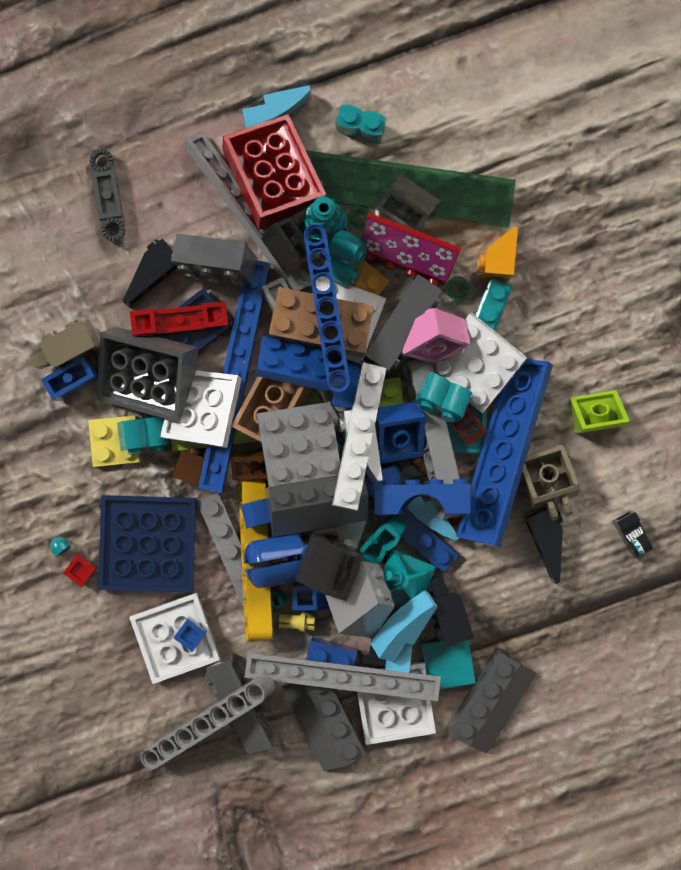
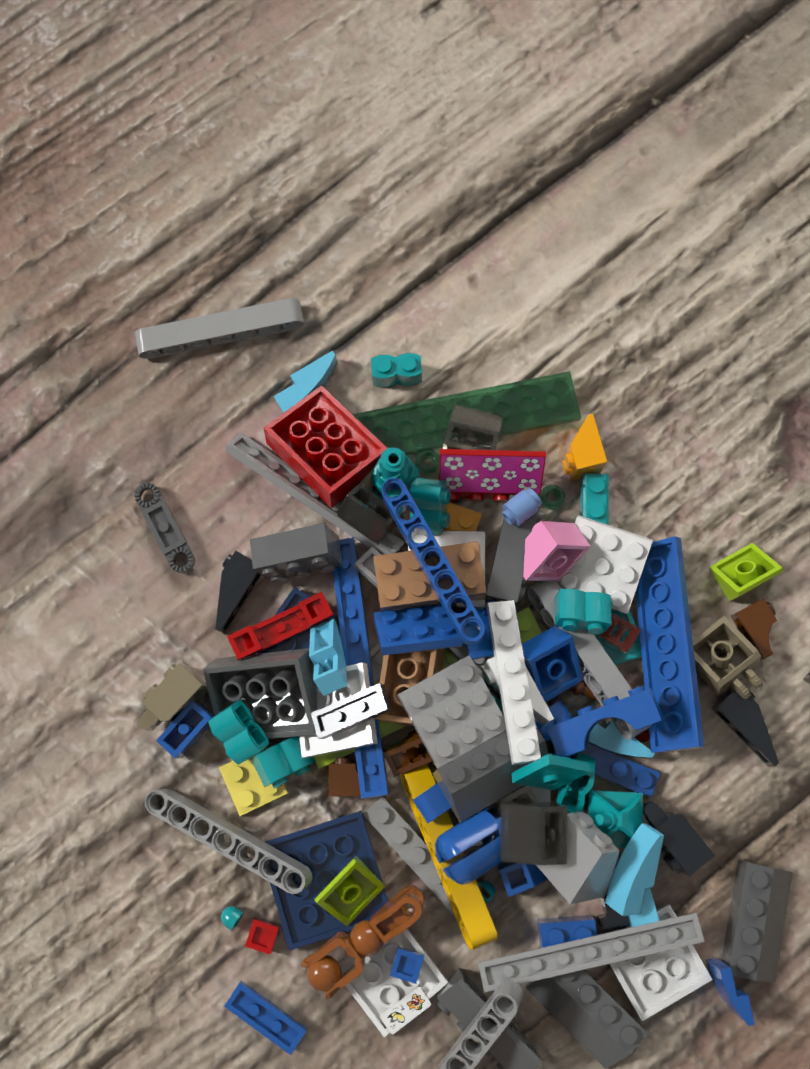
camera: 15 degrees left, 10 degrees down
light yellow pin [279,613,316,632] -> none
teal tile [421,640,476,689] -> none
none -> light grey beam [135,298,304,359]
none -> light grey beam [145,788,313,894]
none -> teal brick [208,700,269,765]
none -> blue plate [224,980,308,1055]
none -> dark orange piece [300,885,424,999]
none -> medium azure slope [309,618,348,696]
none -> plate [311,683,392,740]
none -> lime slope [314,856,385,926]
none -> white sticker [380,987,431,1034]
none -> medium blue brick [502,488,542,526]
none -> teal plate [511,754,590,790]
none -> blue slope [706,958,755,1026]
none -> reddish brown arch [730,598,777,660]

